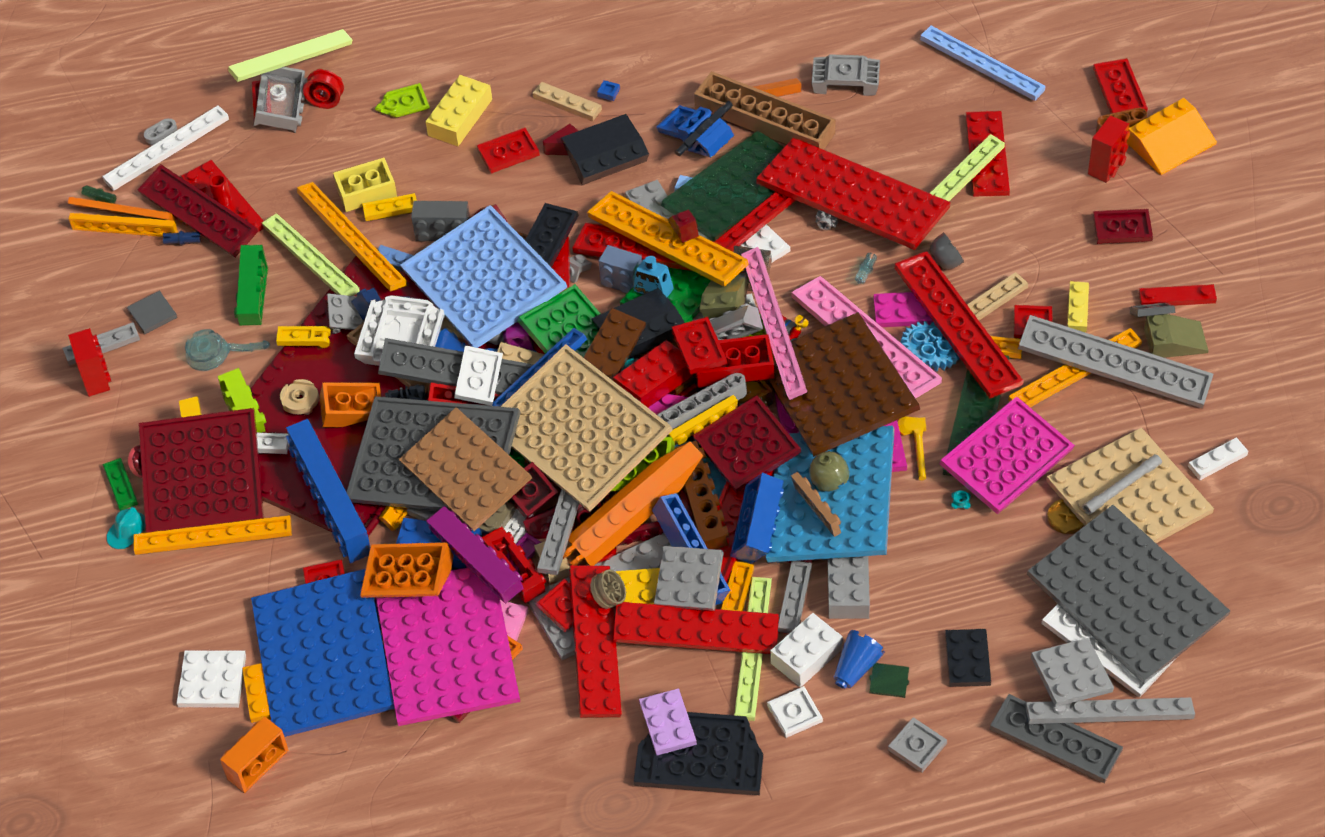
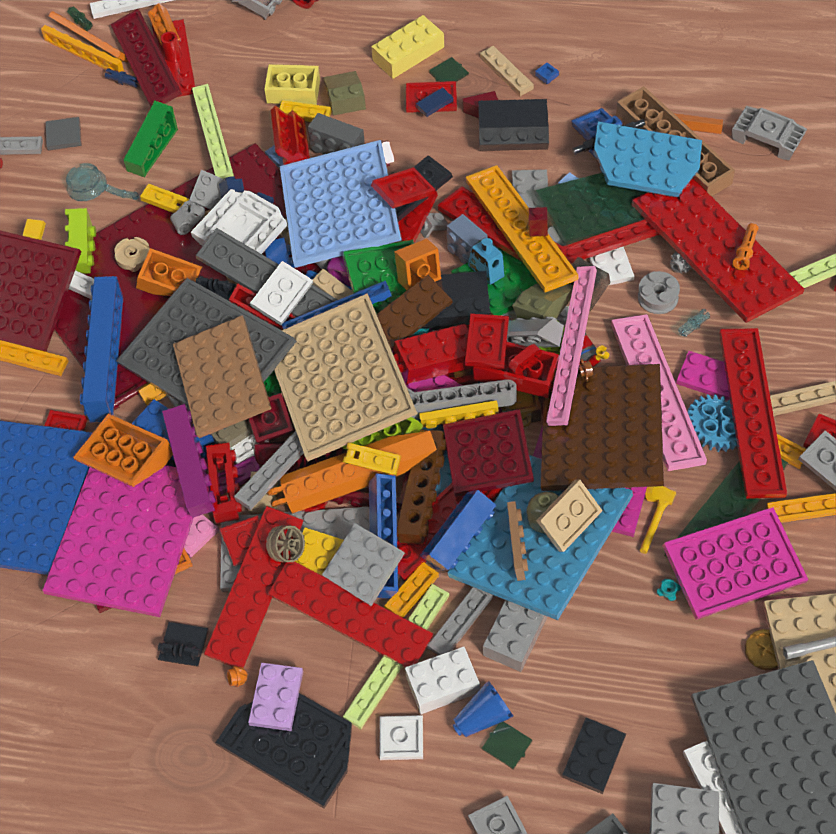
camera: 25 degrees right, 5 degrees up
light orange plate [297,182,406,291] -> none
lime tile [375,83,430,118] -> none
dark grey cylinder [930,232,964,270] -> none
none -> orange slope [147,3,180,45]
none -> black hinge [158,622,208,667]
none -> light grey piece [170,200,205,235]
none -> orange plate [227,666,248,687]
none -> red brick [271,106,310,165]
none -> olive slope [323,71,366,116]
none -> yellow plate [342,443,401,476]
none -> red plate [371,167,435,209]
none -> orange brick [394,238,441,290]
none -> dark blue tile [416,87,453,117]
none -> clear green piece [429,57,469,82]
none -> red beam [508,344,542,374]
none -> tan plate [536,479,602,552]
none -> dark orange plate [578,359,593,382]
none -> dark azure plate [593,121,702,197]
none -> light grey wheel [638,271,680,314]
none -> orange pin [733,223,759,270]

